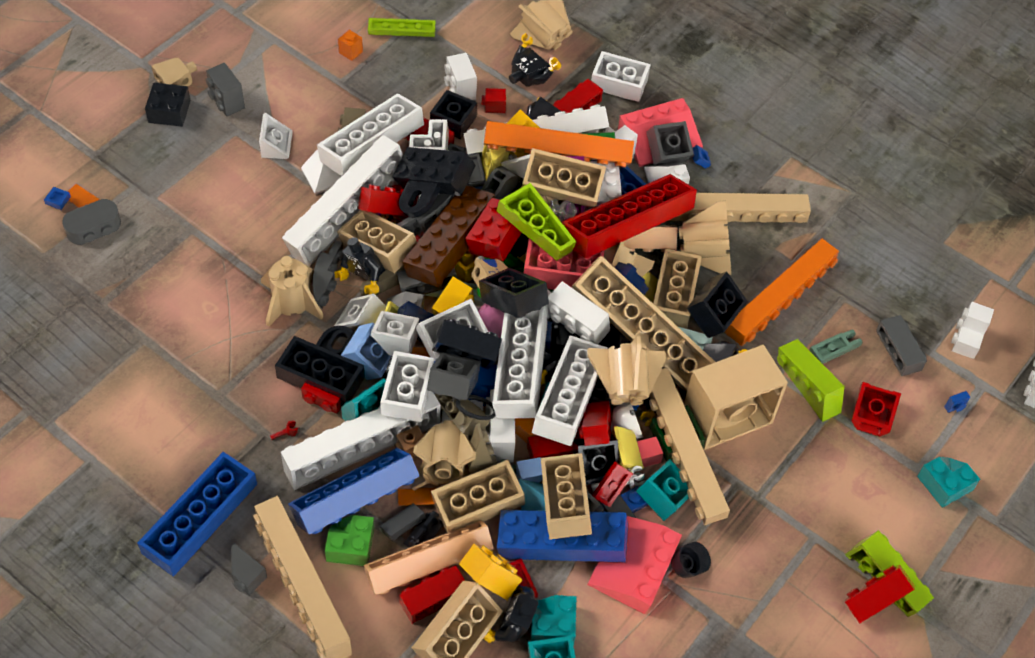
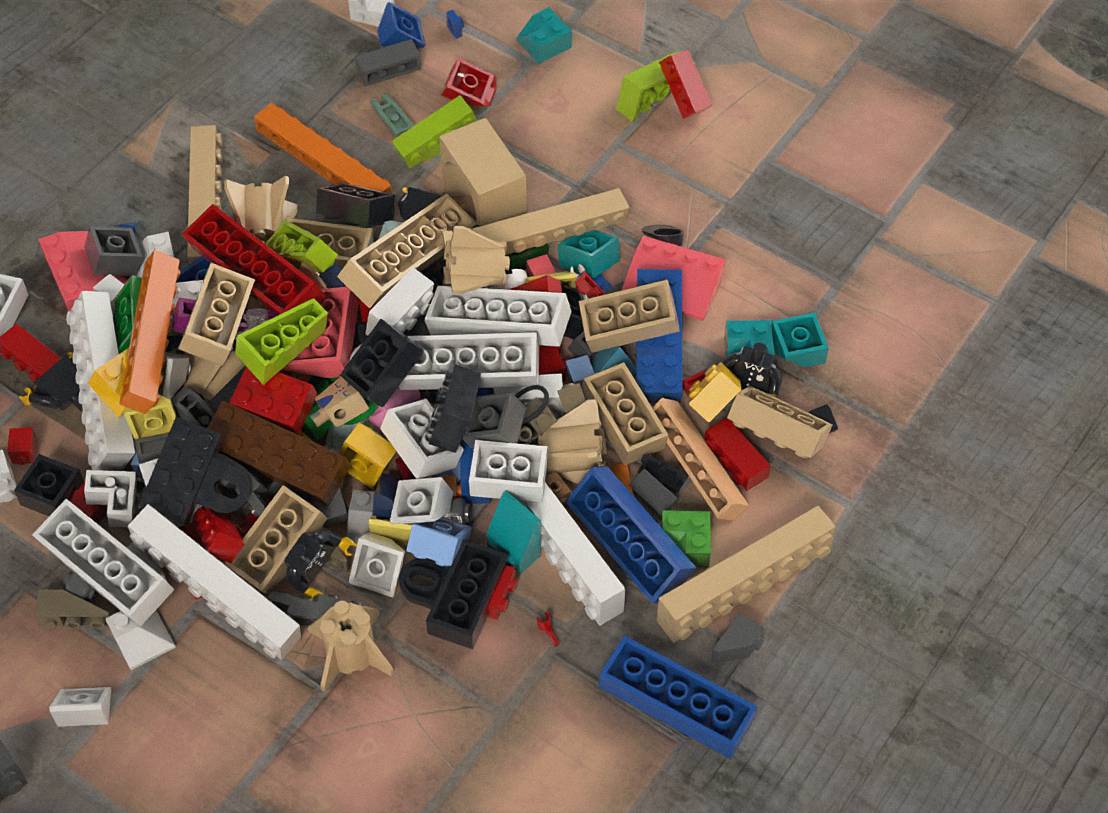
camera: 90 degrees left, 0 degrees up
none -> lime wedge [266,220,338,272]
none -> blue slope [377,2,426,49]

